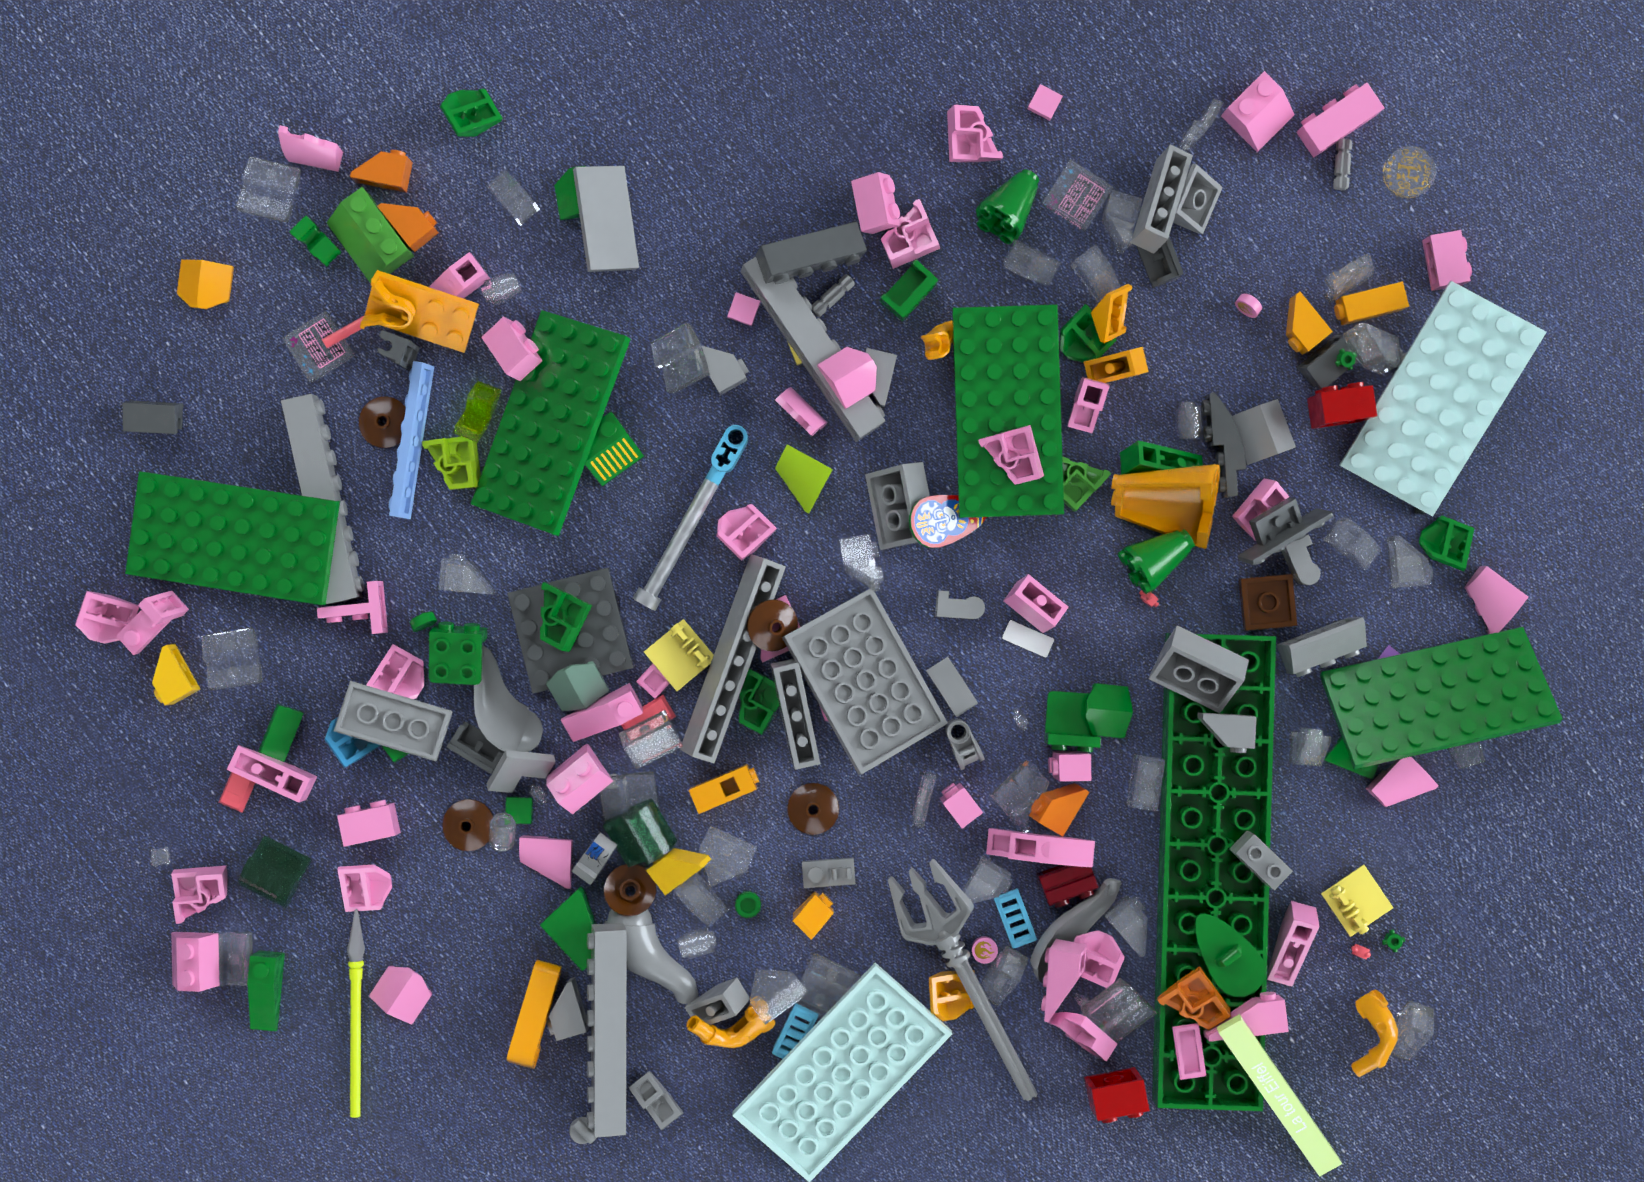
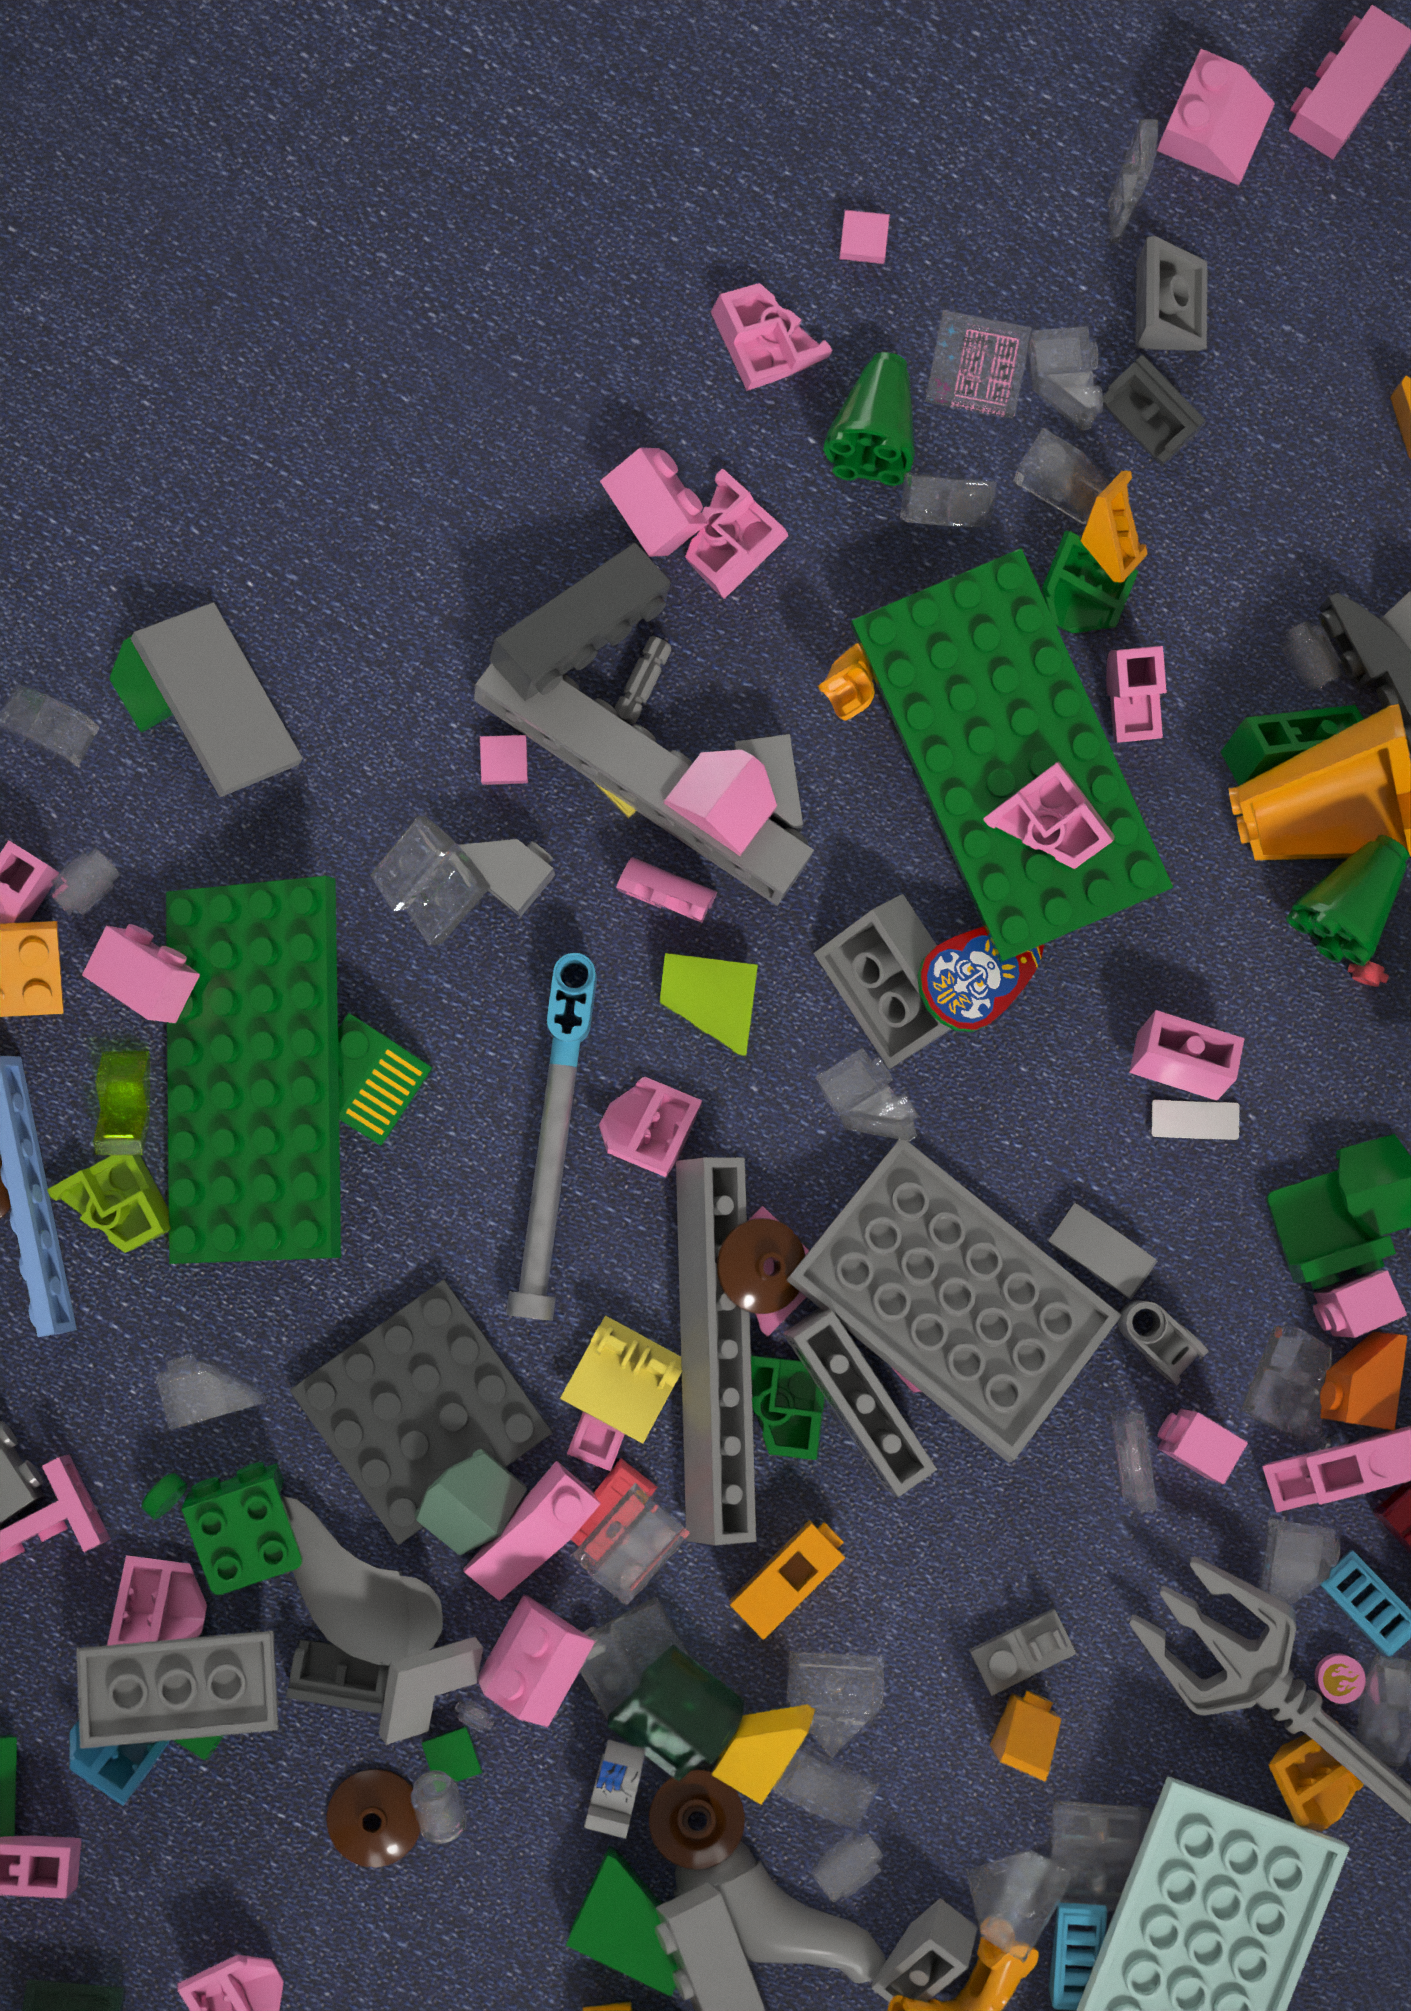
camera: 20 degrees left, 5 degrees down
bright pink brick [337,800,401,847] -> none
bright pink slope [519,835,573,889] -> none
green slope [540,582,592,652] -> none
green tile [735,891,761,918] -> none
reddish brown dish [787,783,839,835] -> none
green panel [880,259,938,322] -> none
light grey leg [935,590,985,619] -> none
clear piece [1012,709,1029,730] -> none
bright green slope [1062,457,1111,512] -> none
light orange slope [1084,347,1149,383] -> none
light grey brick [1131,144,1193,254] -> none
bright pink tile [1235,294,1262,318] -> none
light grey axle [1333,138,1352,190] -> none

